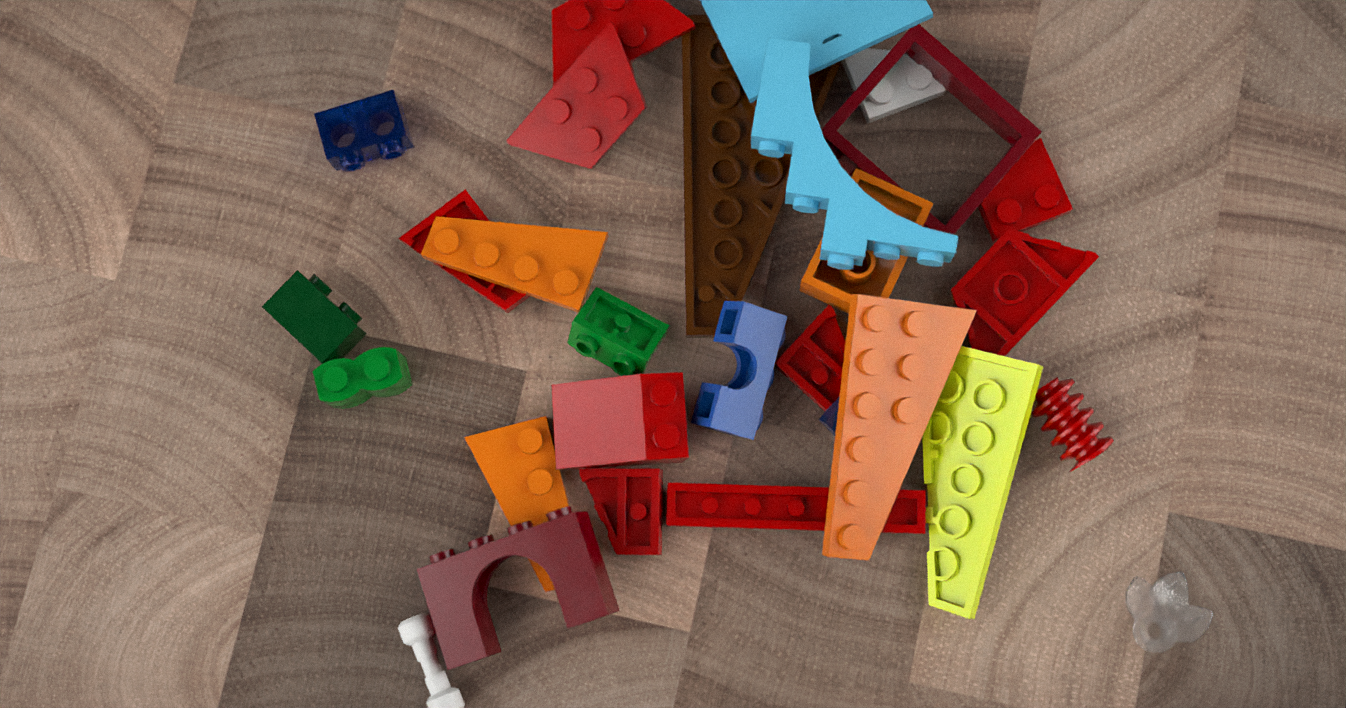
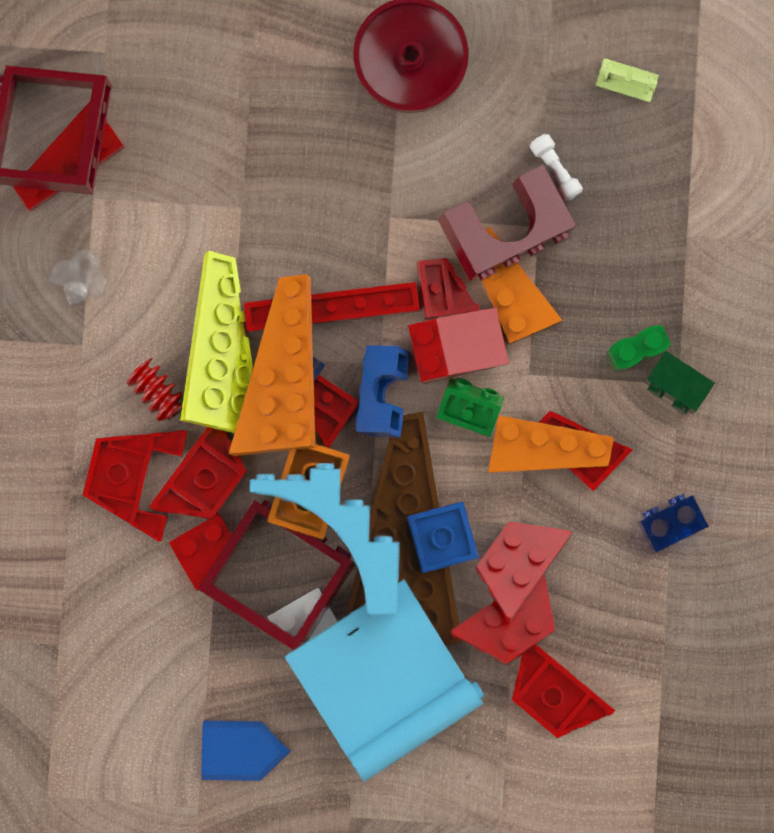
camera: 170 degrees right, 5 degrees up
none -> red wing [82,430,188,542]
none -> blue tile [407,501,479,573]

